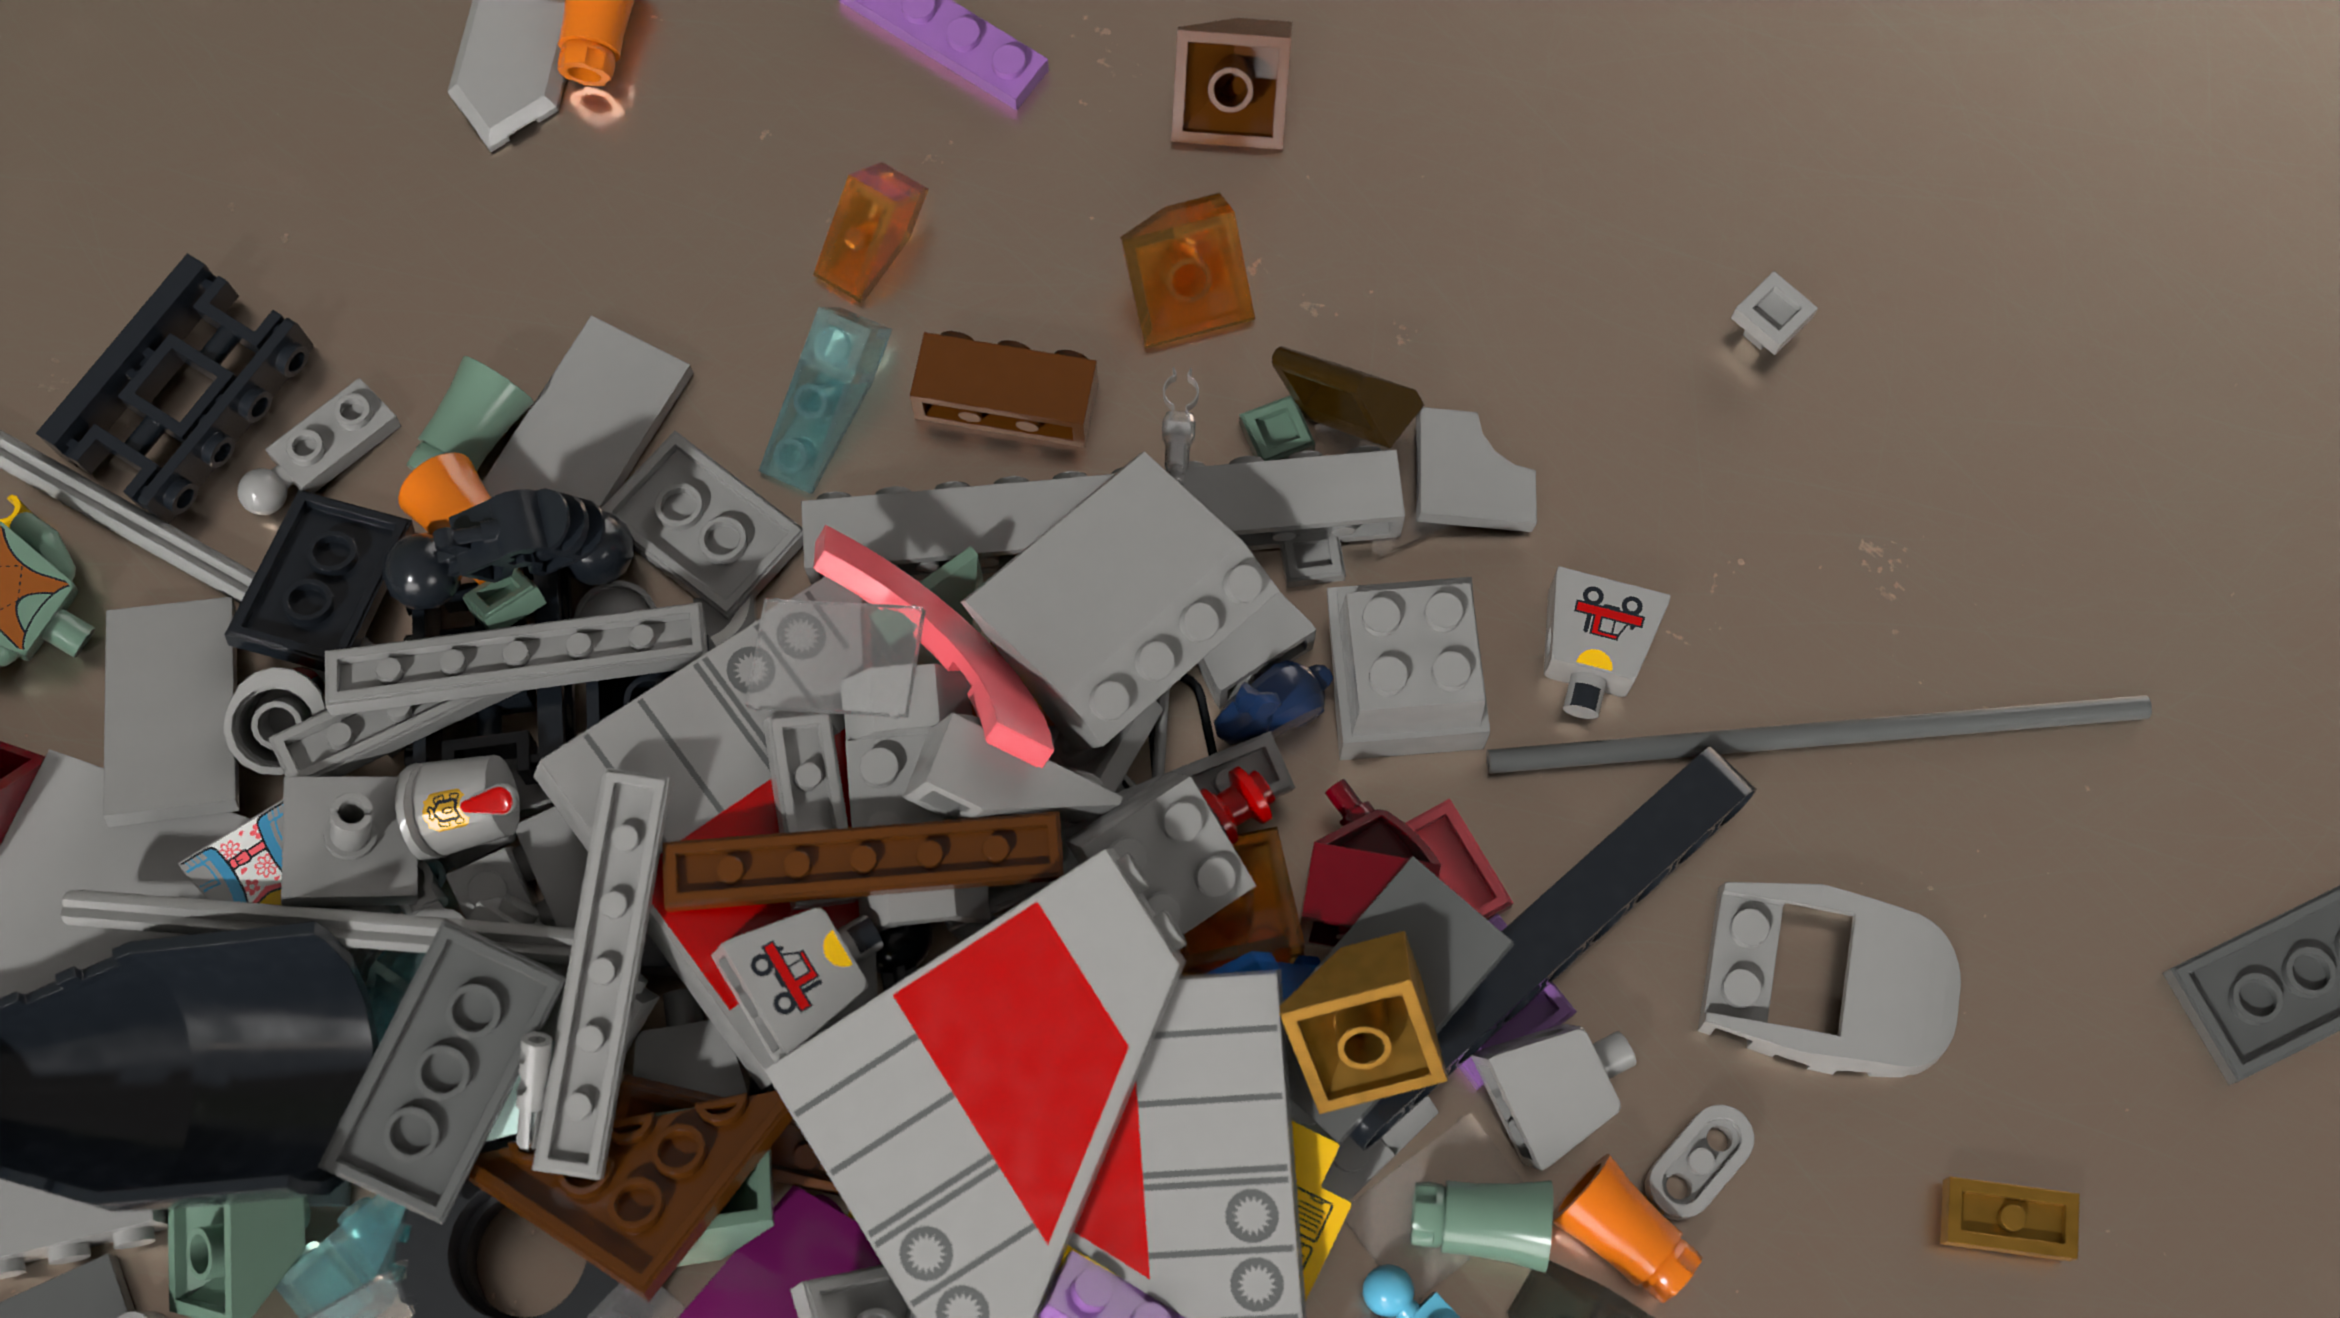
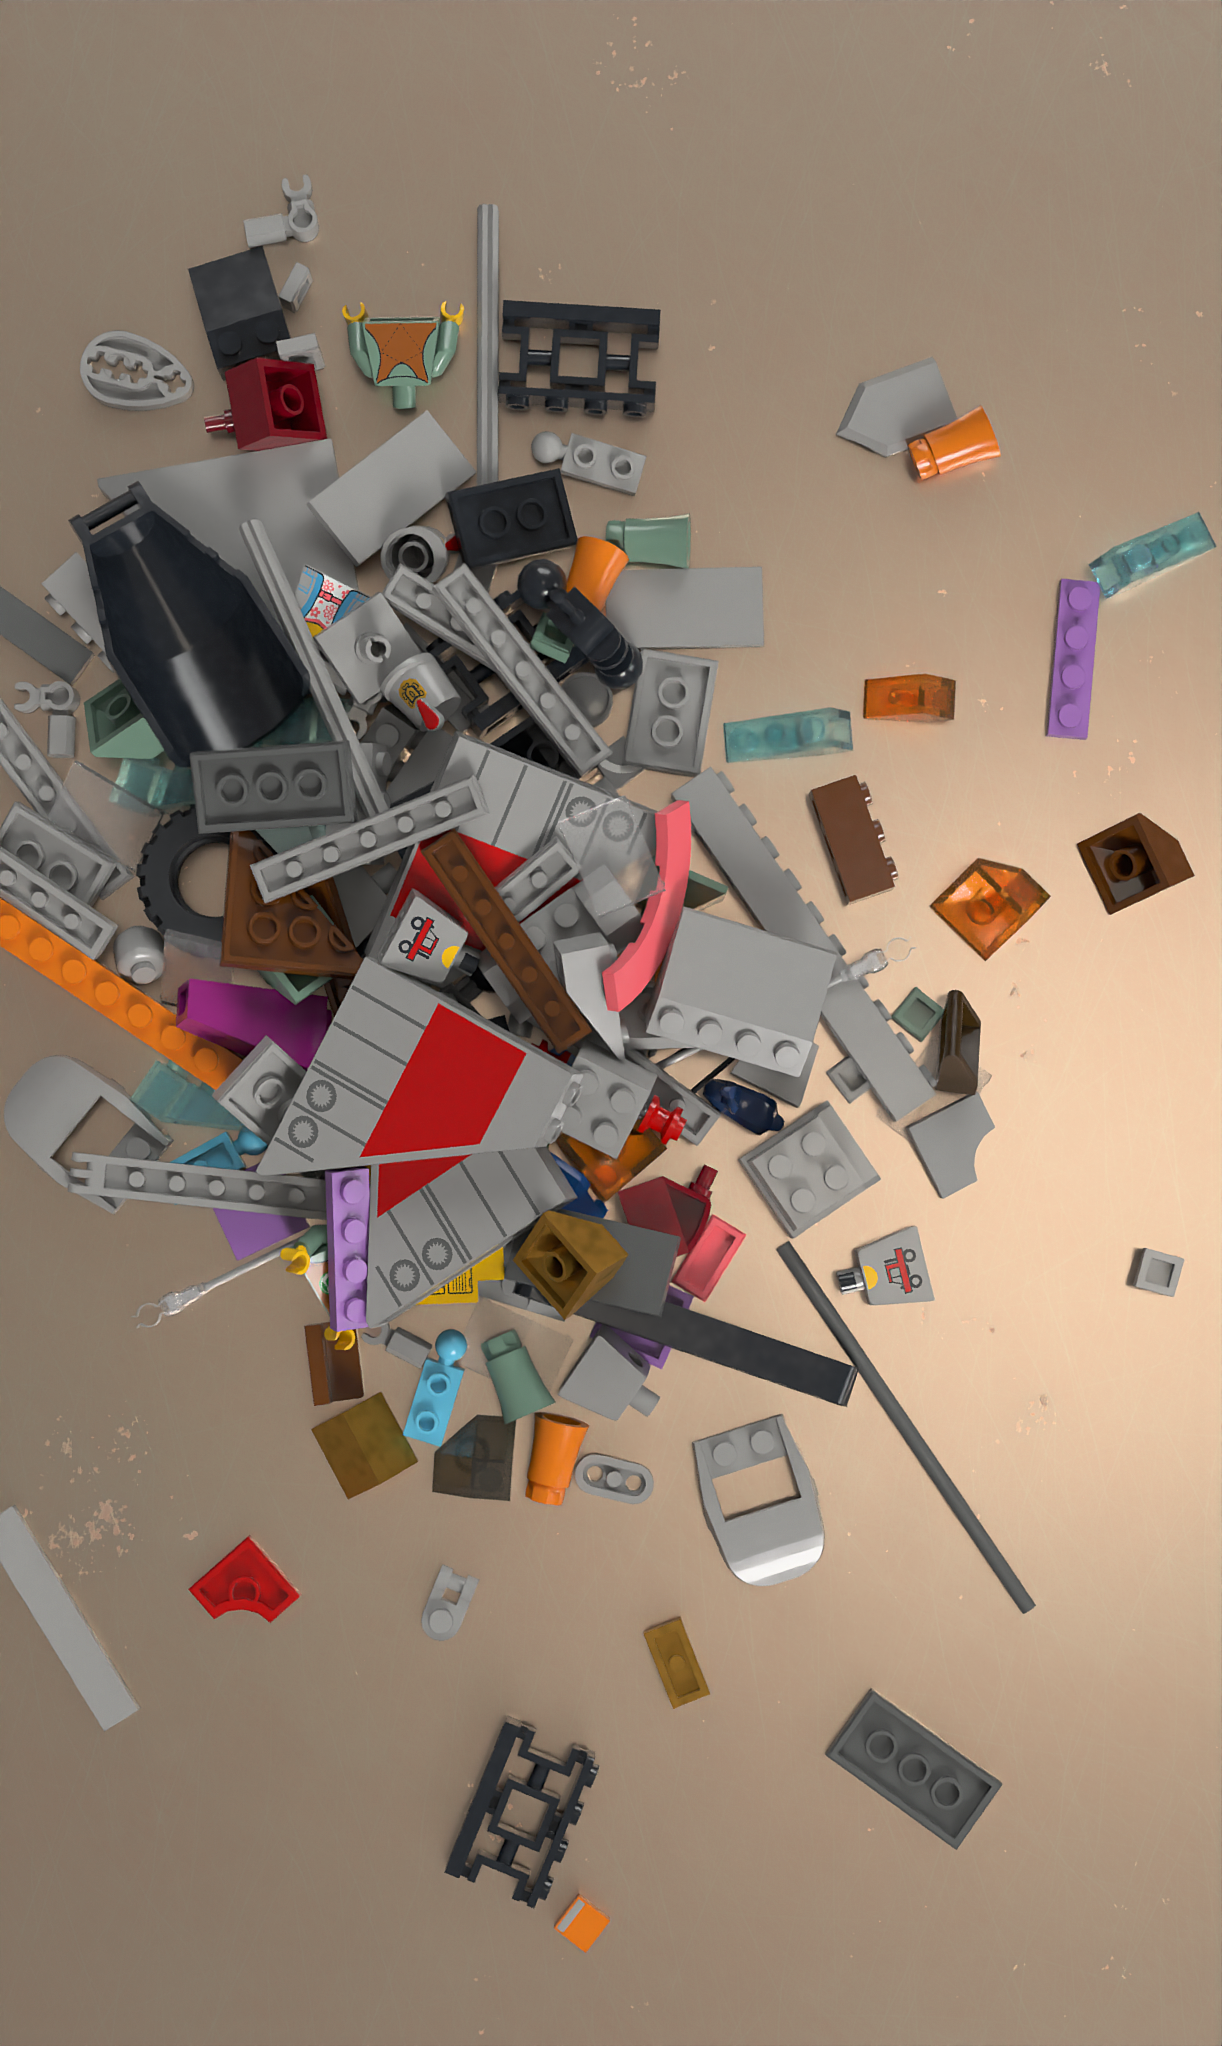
camera: 65 degrees right, 15 degrees up
light grey pin [516,1032,552,1150] -> none

